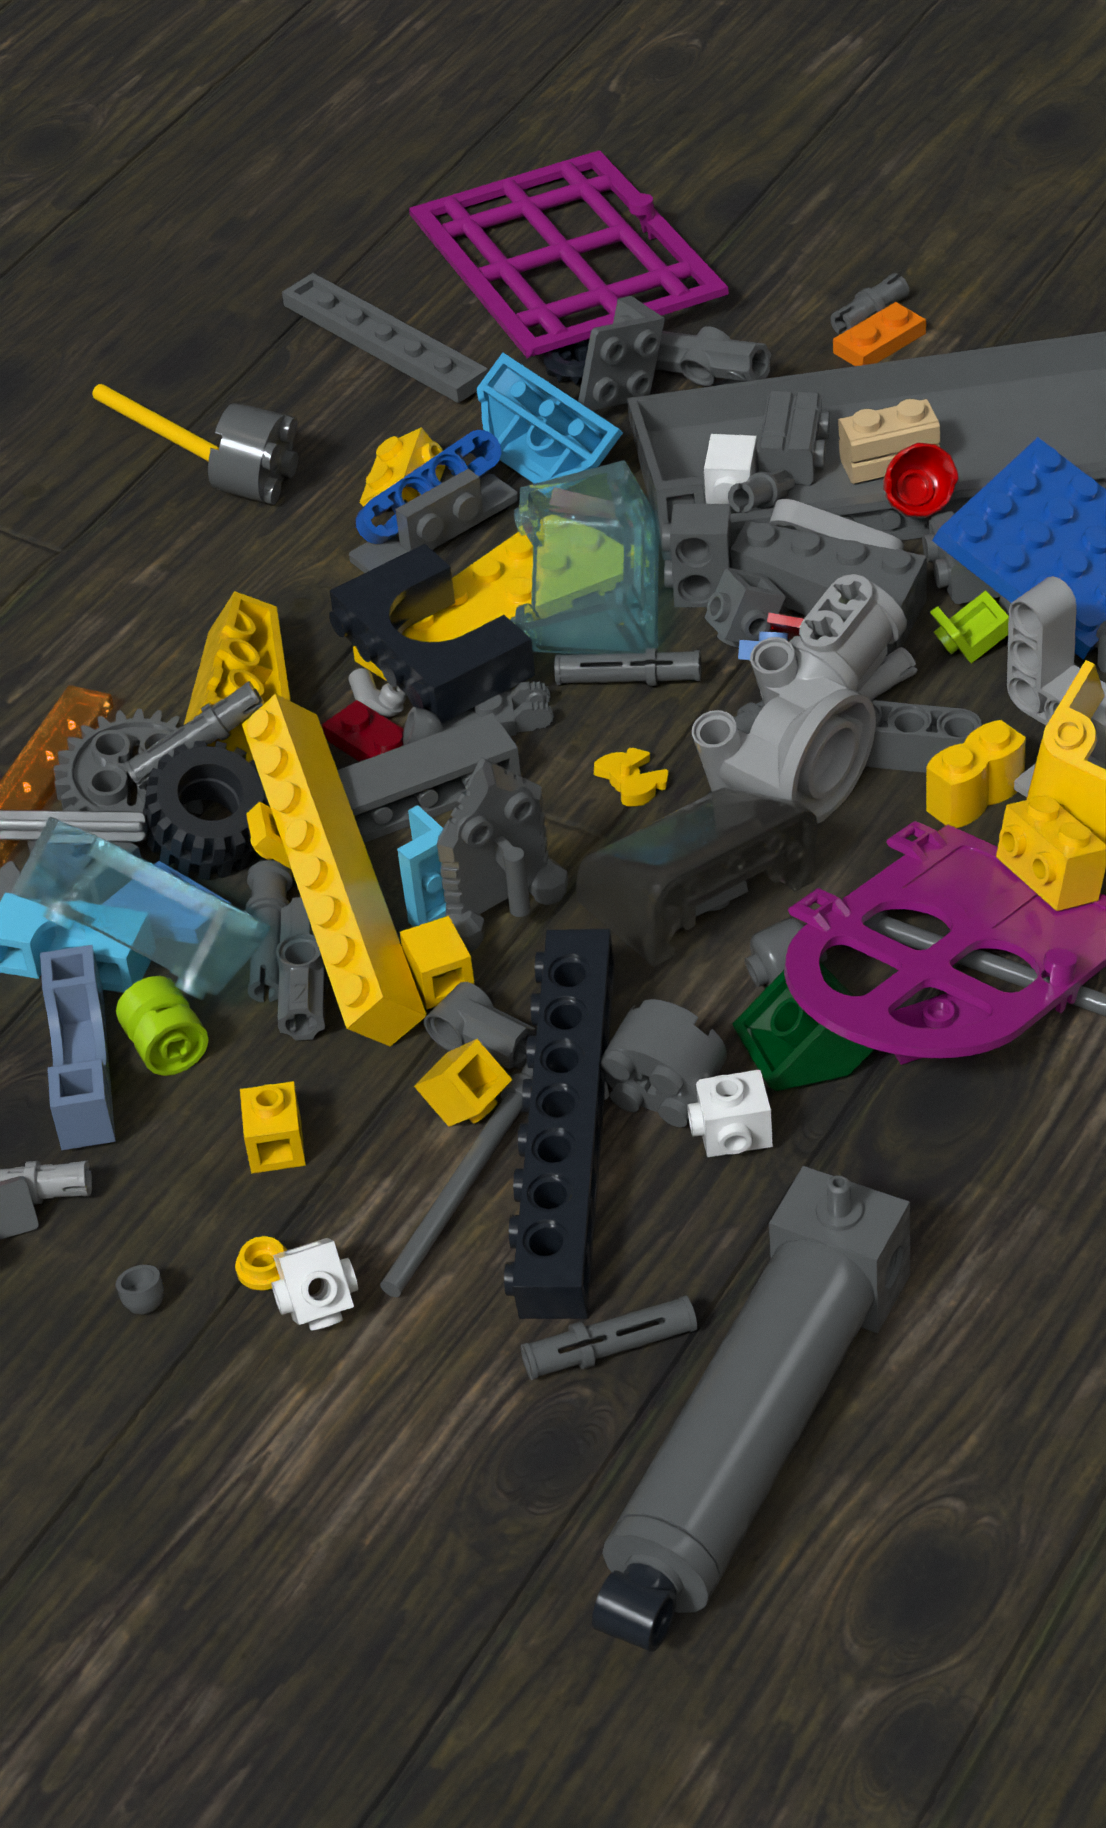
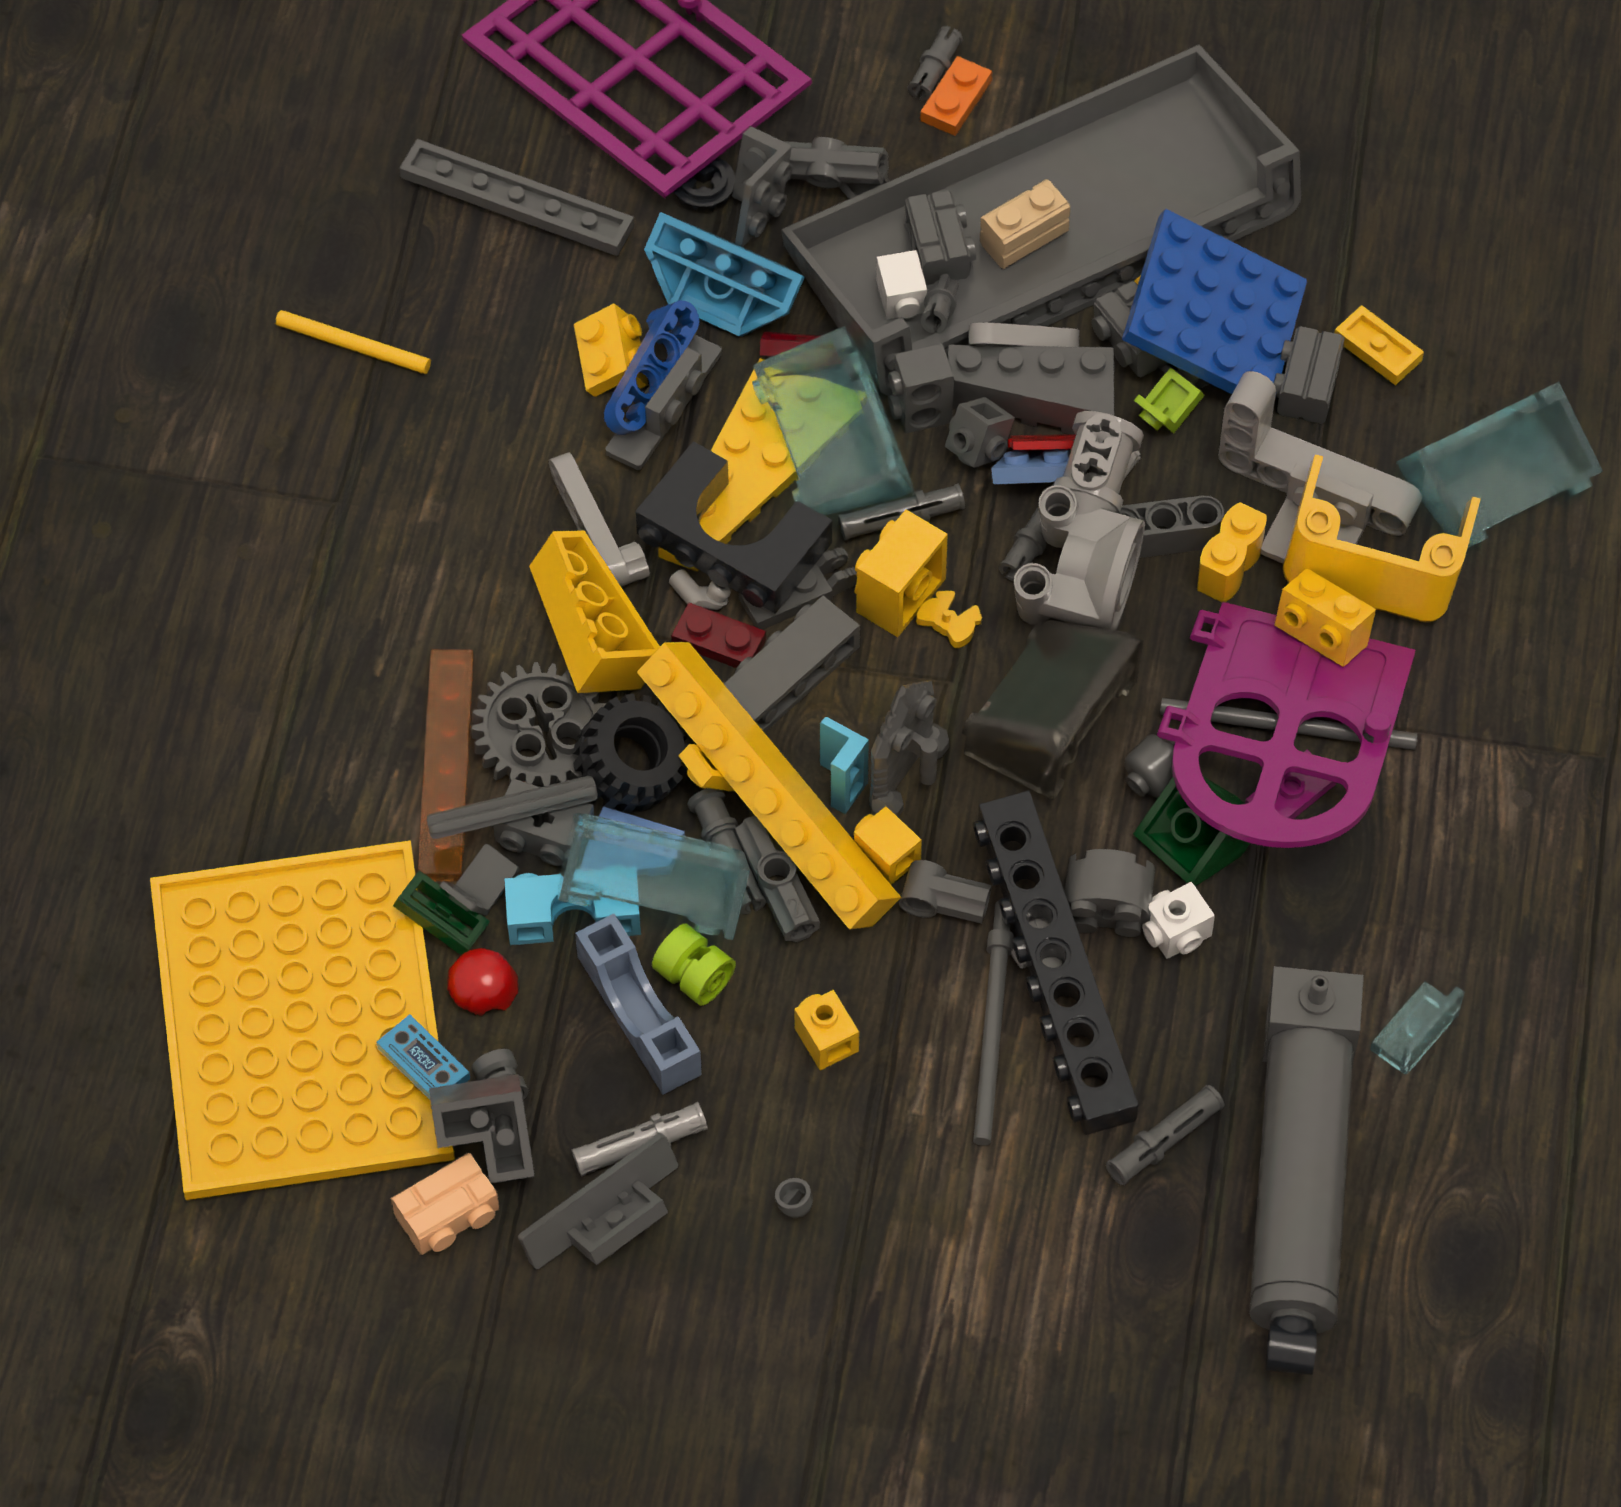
camera: 25 degrees left, 15 degrees up
dark grey pin [124,681,265,789] -> none
dark grey brick [208,403,299,505] -> none
yellow plate [235,1236,287,1290] -> none
white brick [271,1238,358,1330] -> none
dark grey hinge [403,707,443,745] -> none
yellow brick [414,1039,512,1127] -> none
red hair [883,443,958,518] -> none
none -> light grey beam [549,452,650,587]
none -> yellow brick [854,510,948,637]
none -> clear light blue panel [1370,981,1464,1075]

